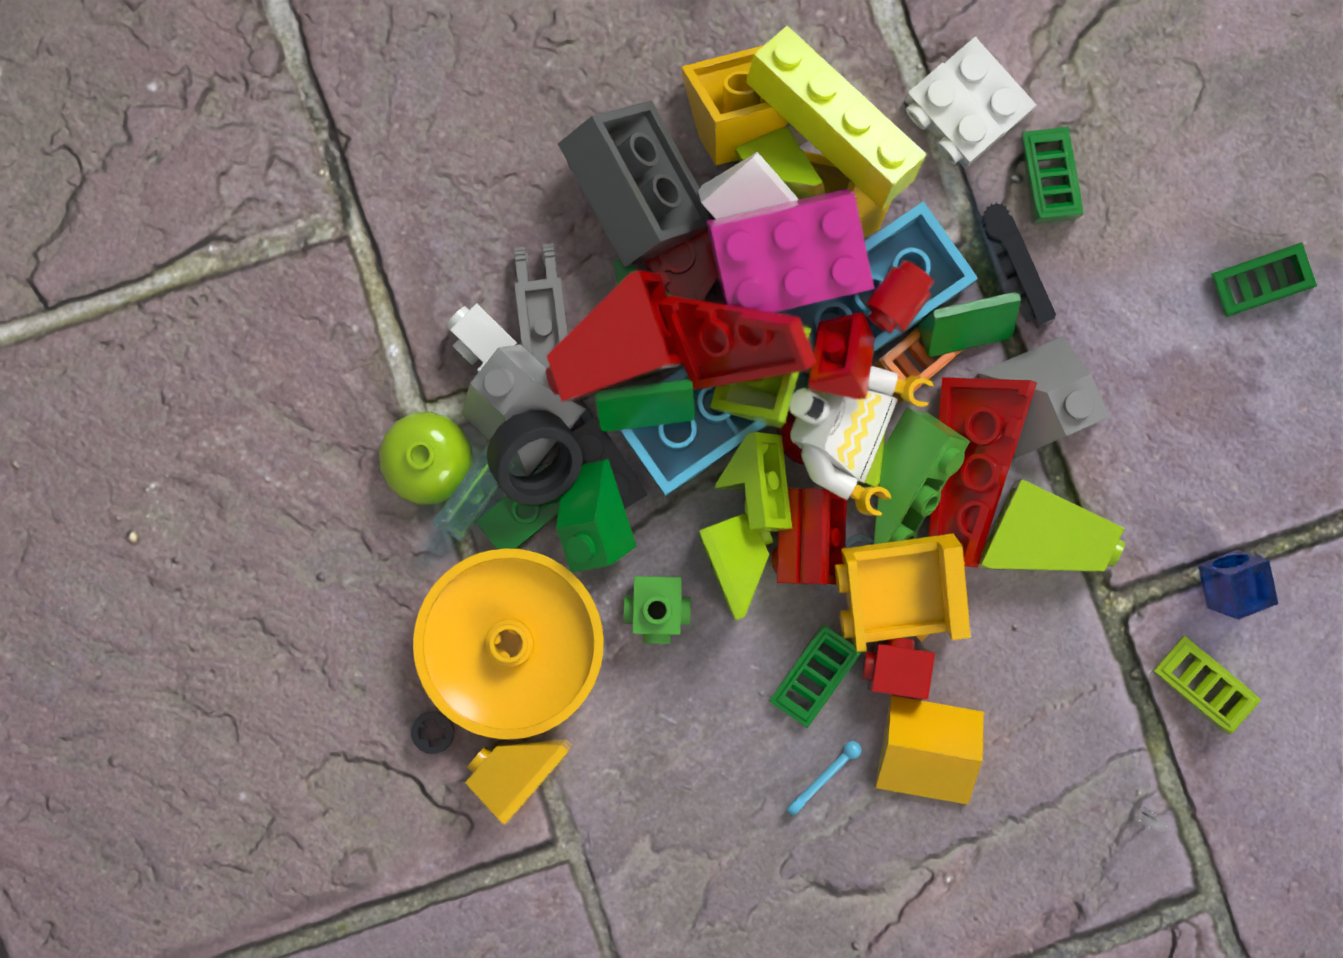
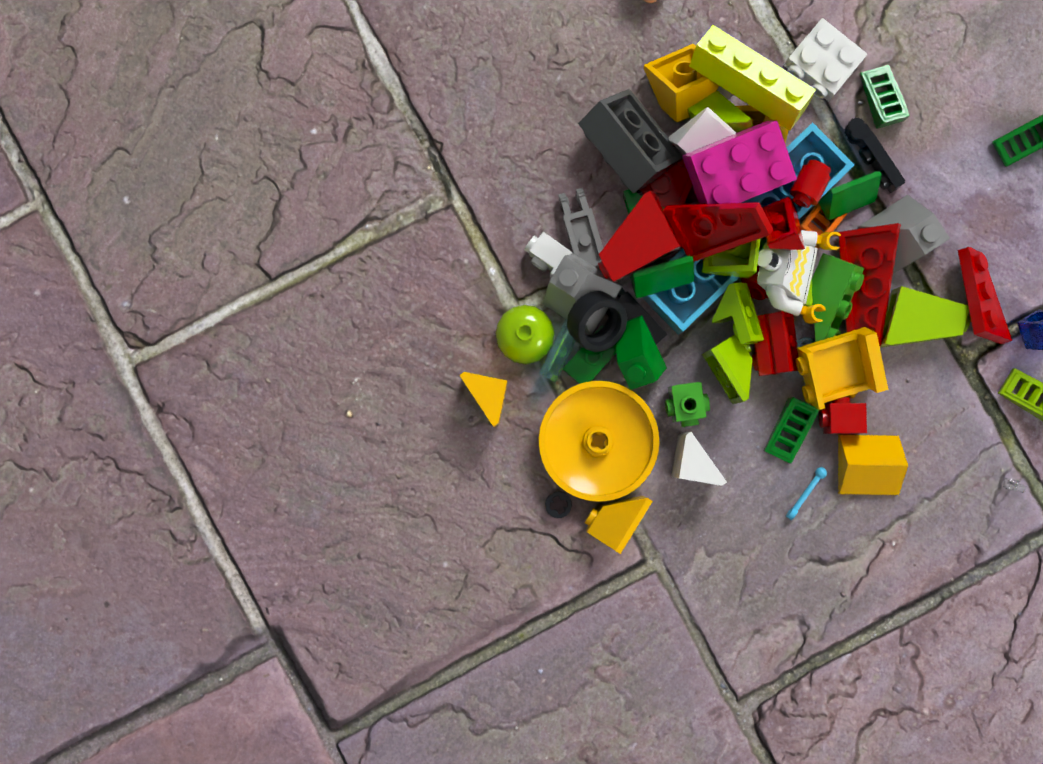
camera: 15 degrees left, 0 degrees up
none -> yellow slope [460,372,508,428]
none -> white slope [671,432,727,486]
none -> red wing [958,247,1012,344]

